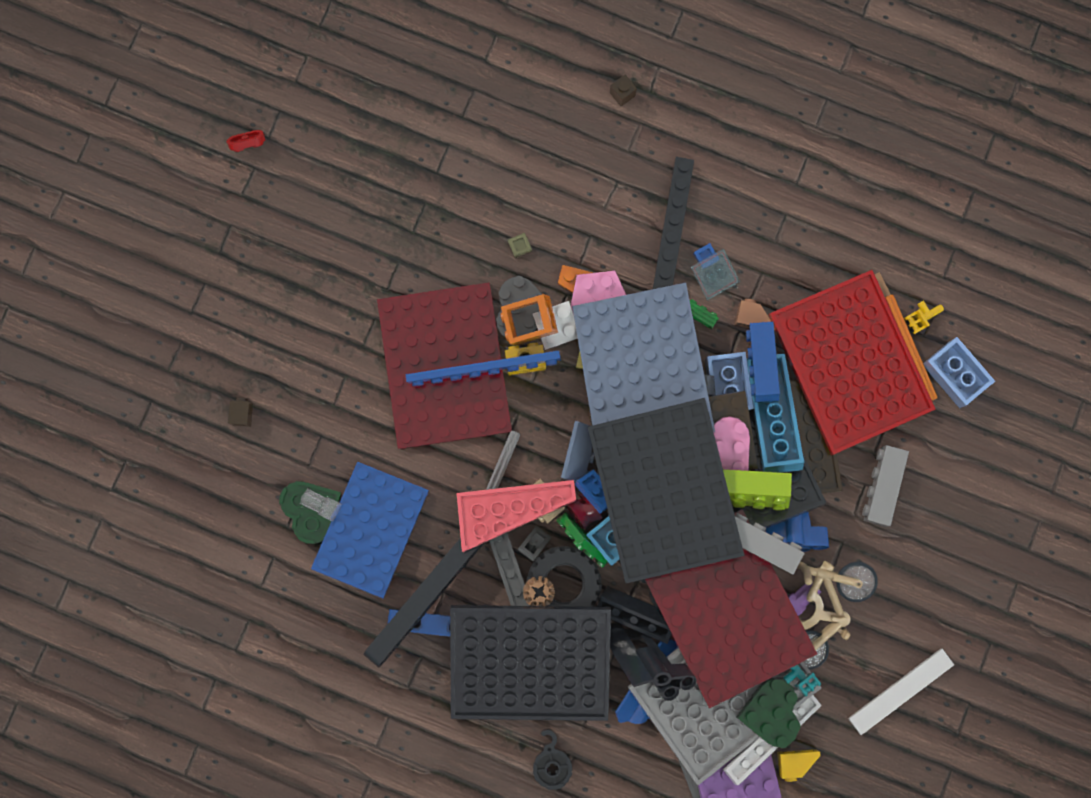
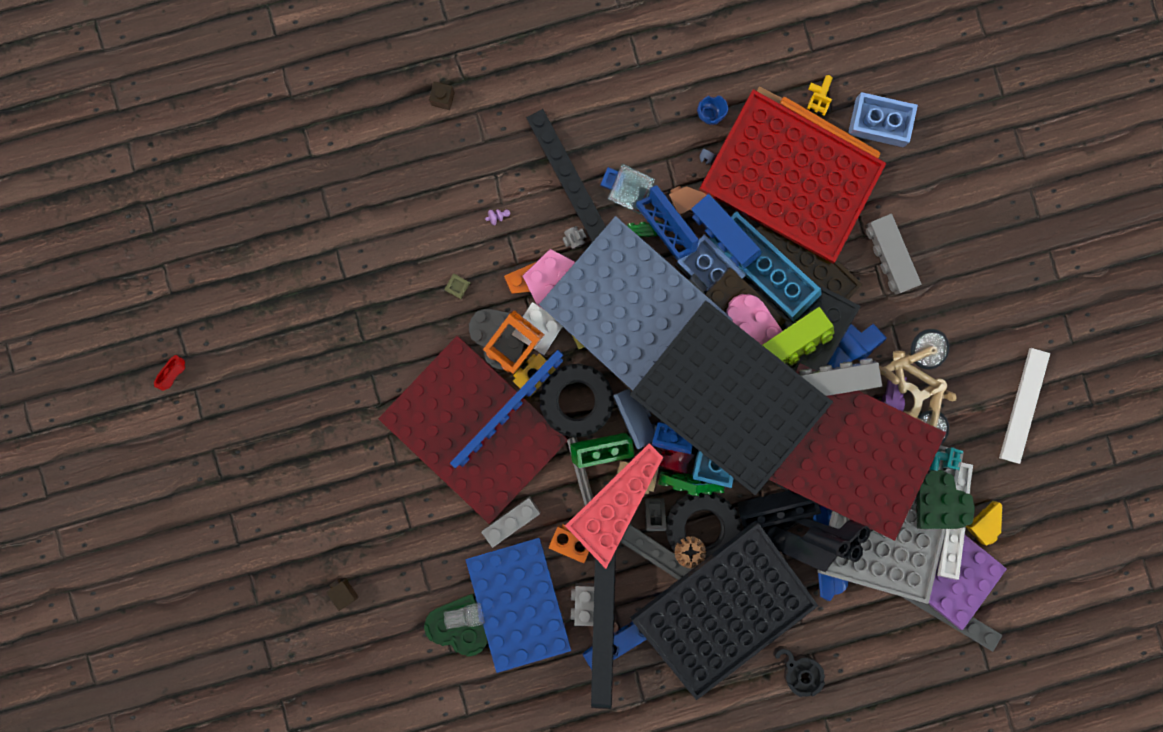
camera: 40 degrees left, 5 degrees up
none -> light grey brick [482,496,541,548]
none -> lavender hair [485,209,510,225]
none -> black tyre [540,364,614,438]
none -> orange brick [549,524,589,563]
none -> light grey gear [563,226,587,250]
none -> green brick [570,433,634,468]
none -> light grey brick [571,583,594,626]
none -> blue fence [636,185,699,260]
none -> blue hair [697,95,729,125]
none -> sand blue hinge [699,149,716,165]

